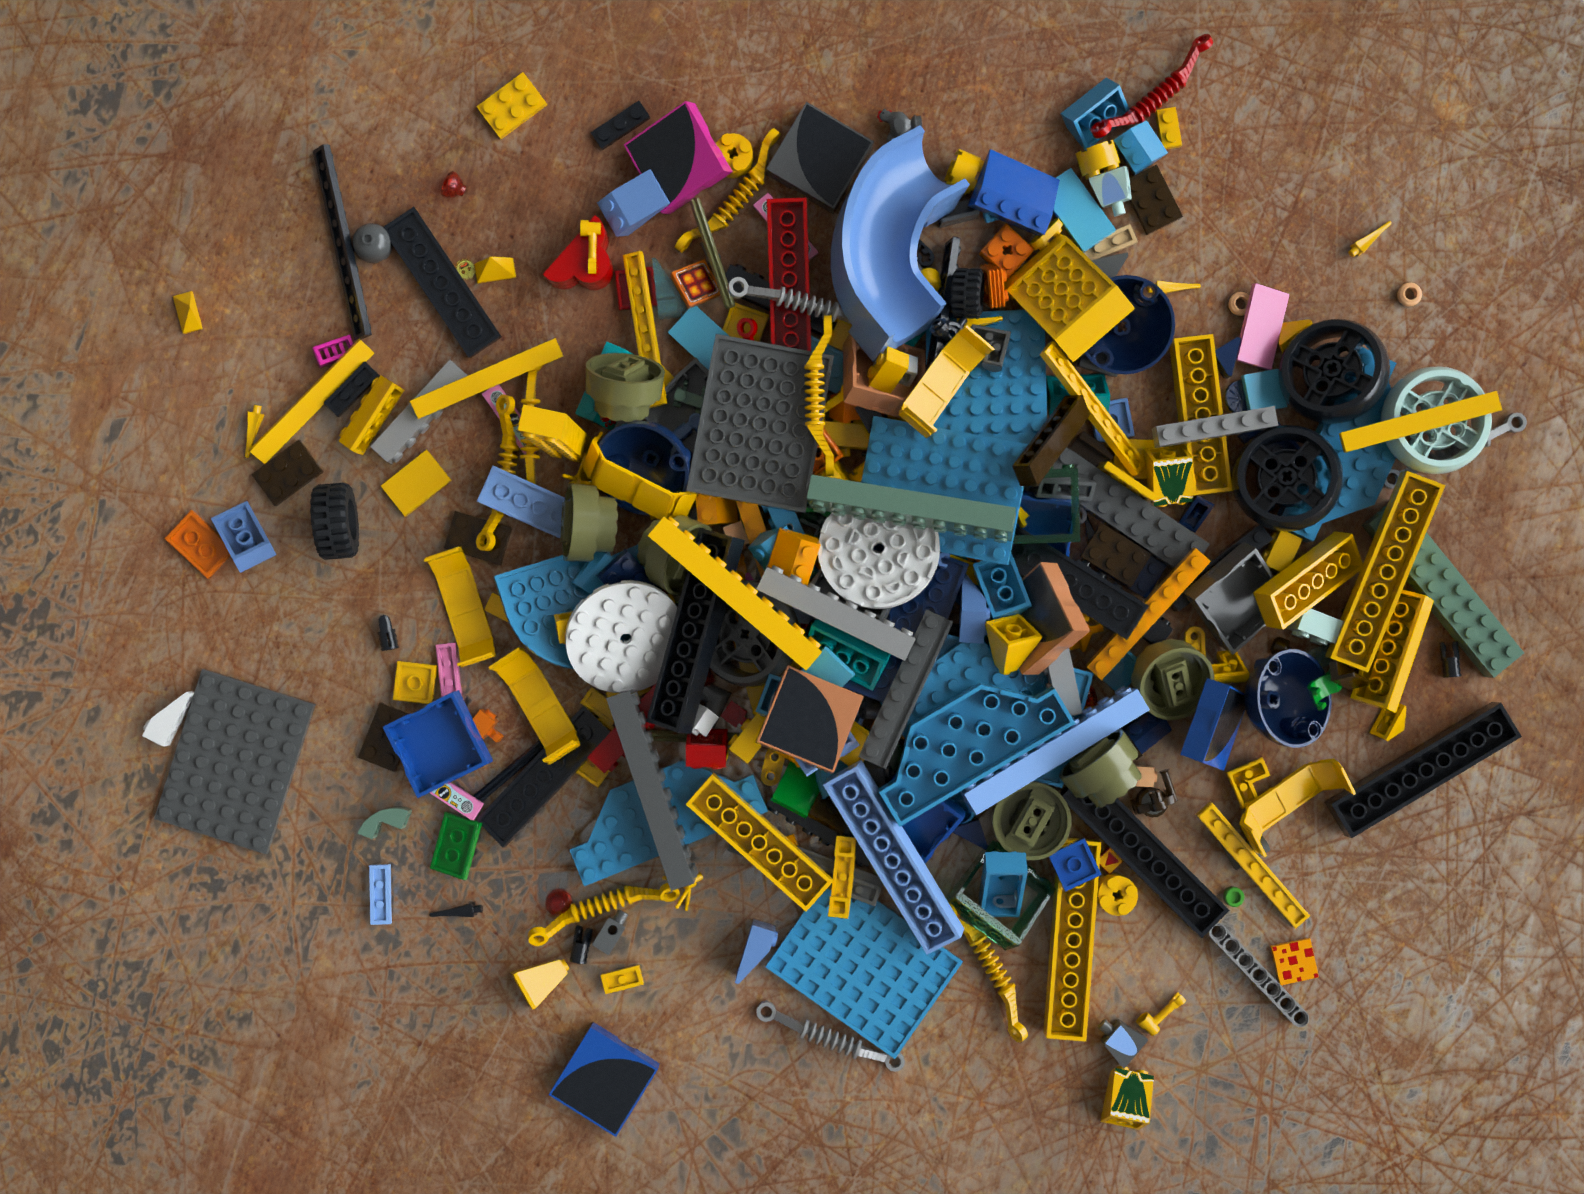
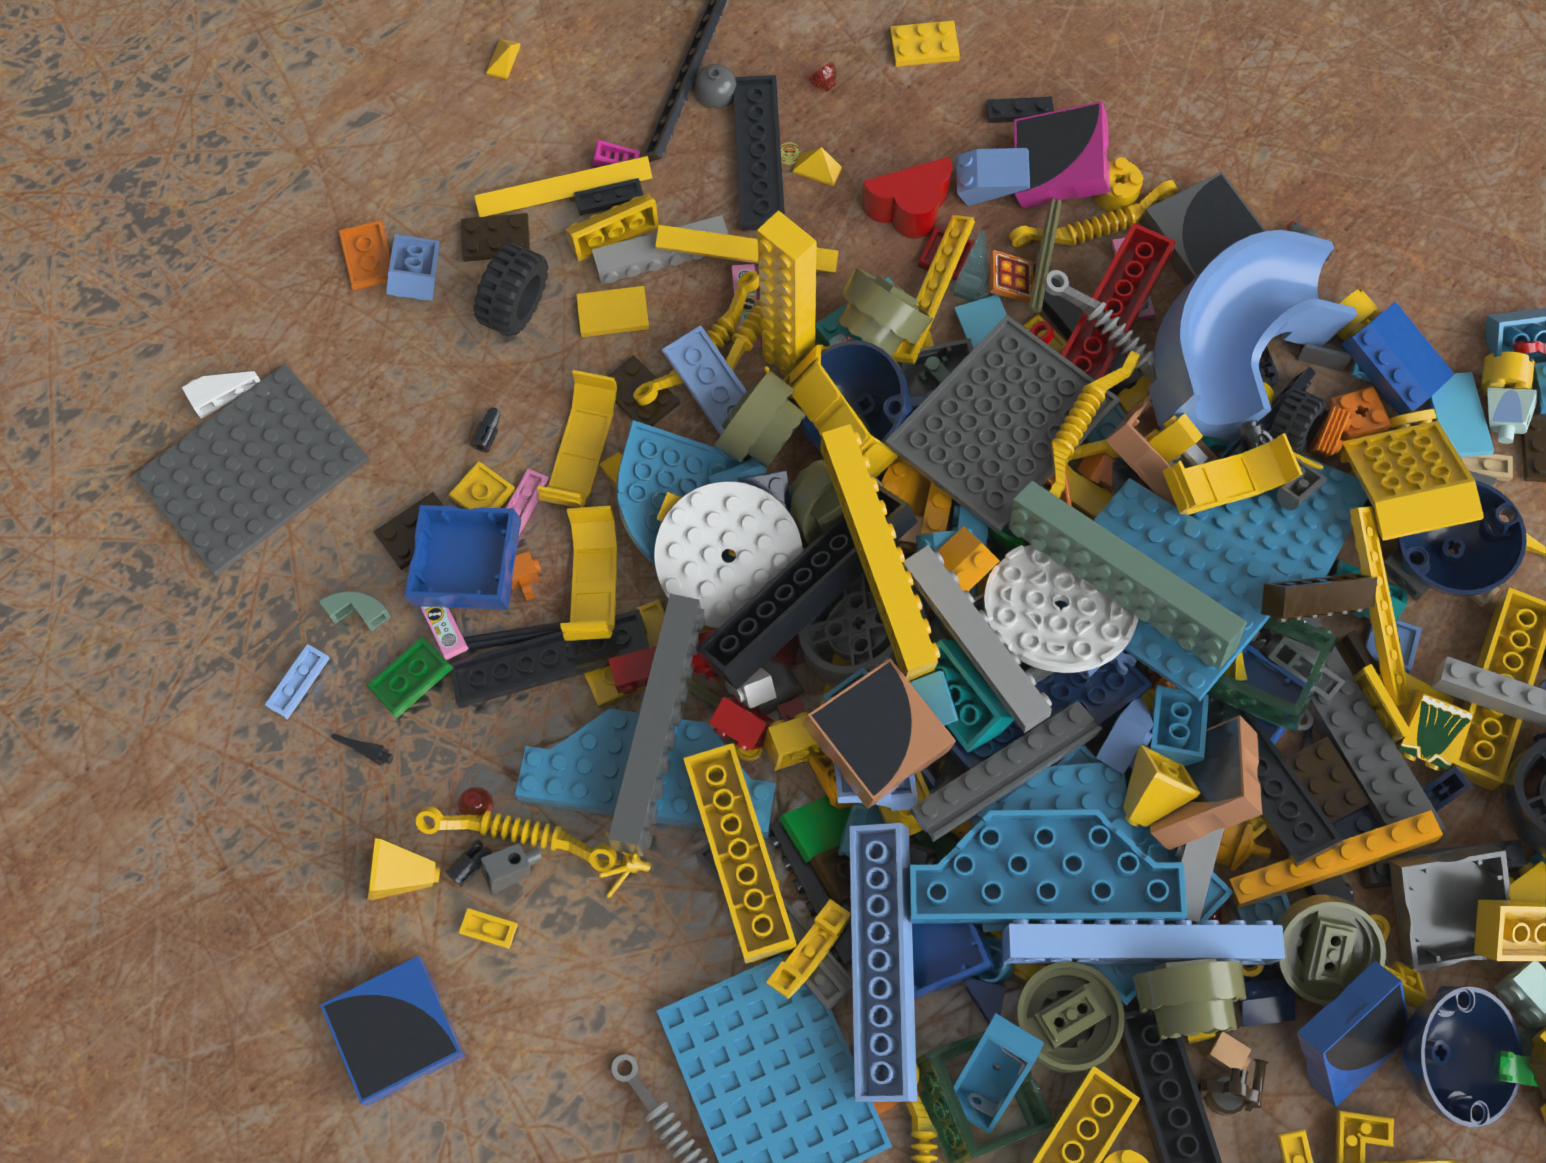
camera: 30 degrees right, 20 degrees down
yellow piece [245,404,265,458] -> none
yellow brick [580,220,601,274] -> none
medium blue slope [735,919,778,984] -> none
yellow plate [761,749,785,786] -> none
blue plate [1049,837,1102,892] -> none
tile [1100,847,1123,875] -> none

